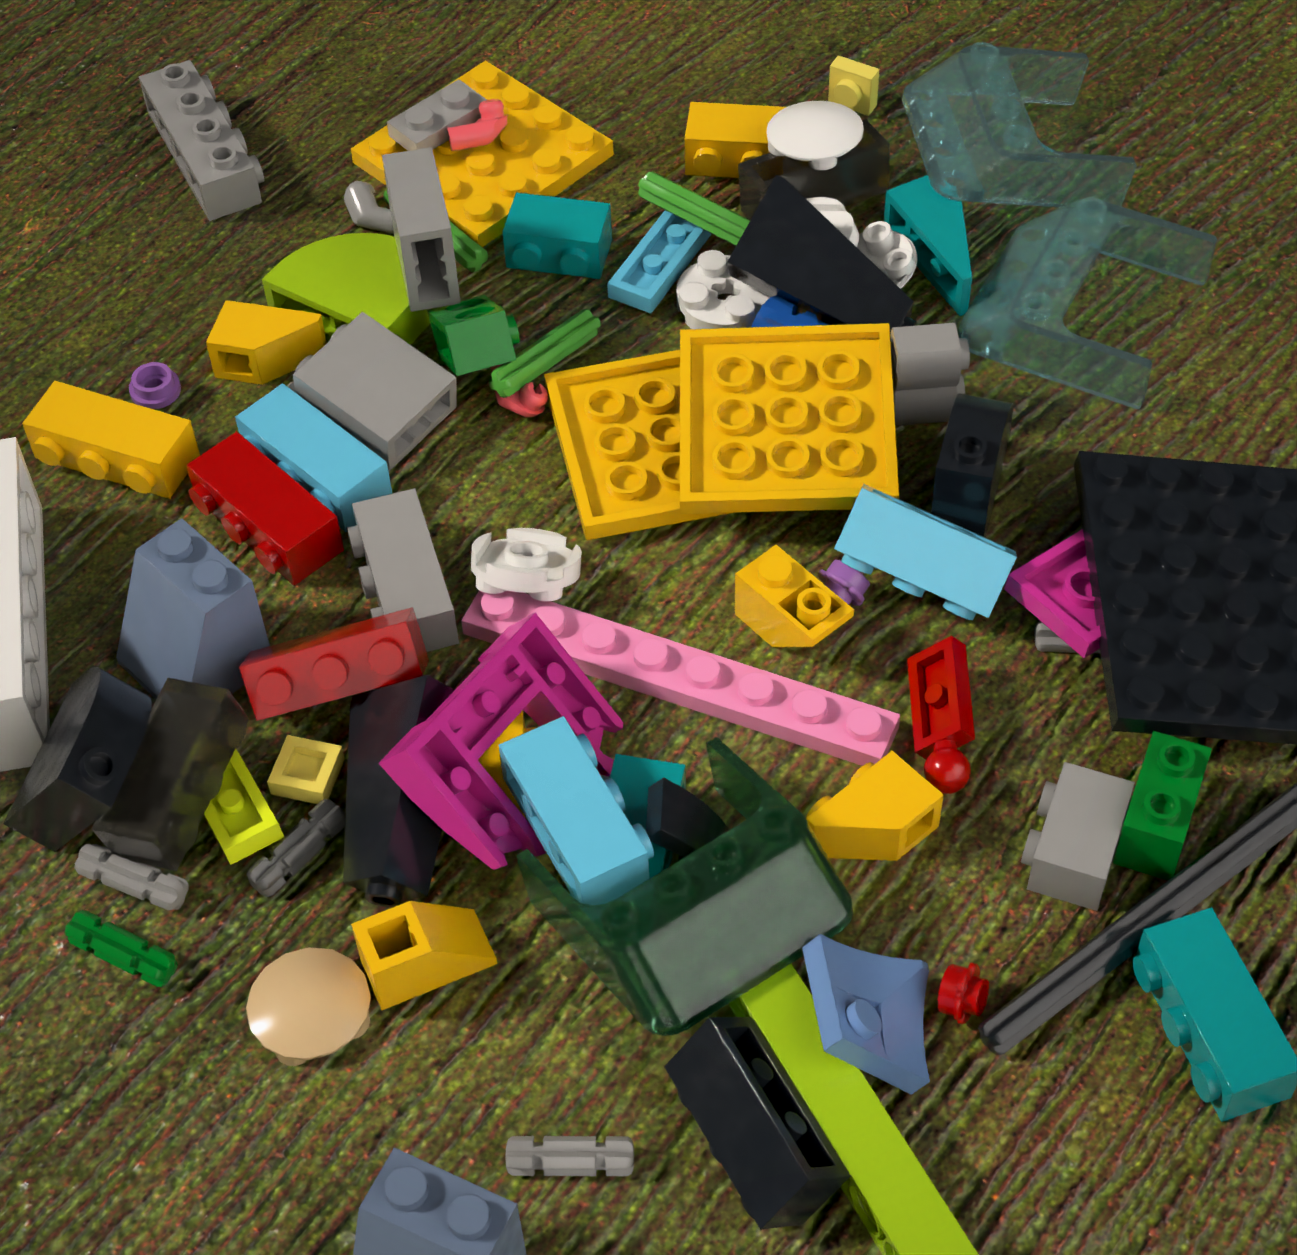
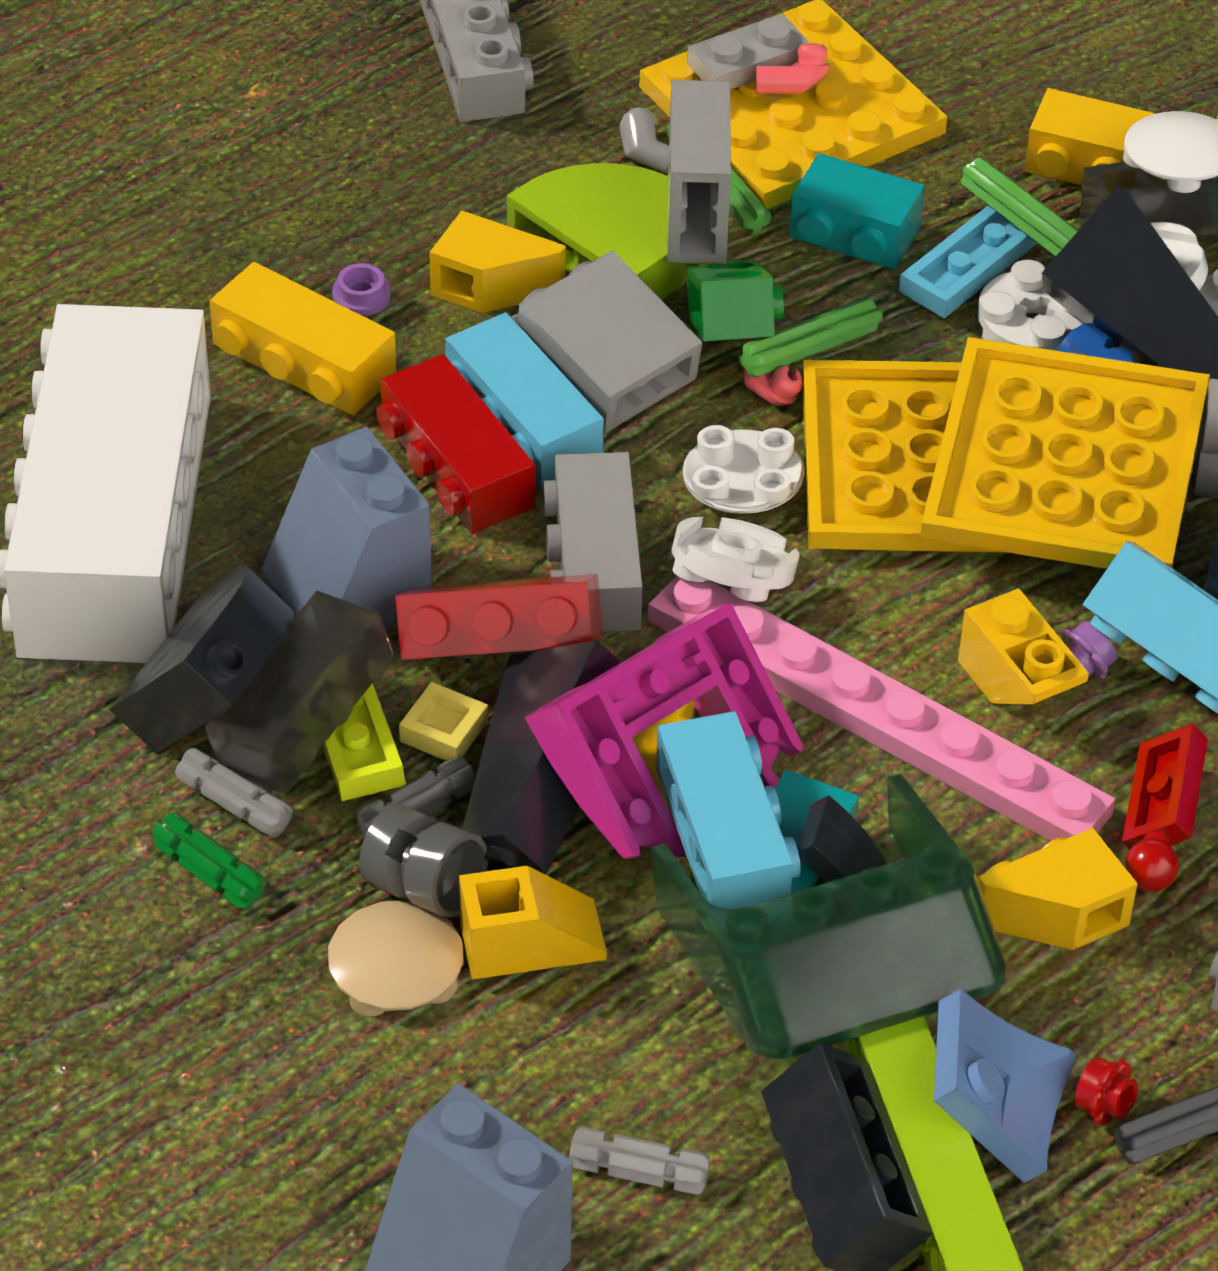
camera: 10 degrees right, 5 degrees down
none -> dark grey wheel [359,804,488,918]
none -> white dish [683,425,805,514]

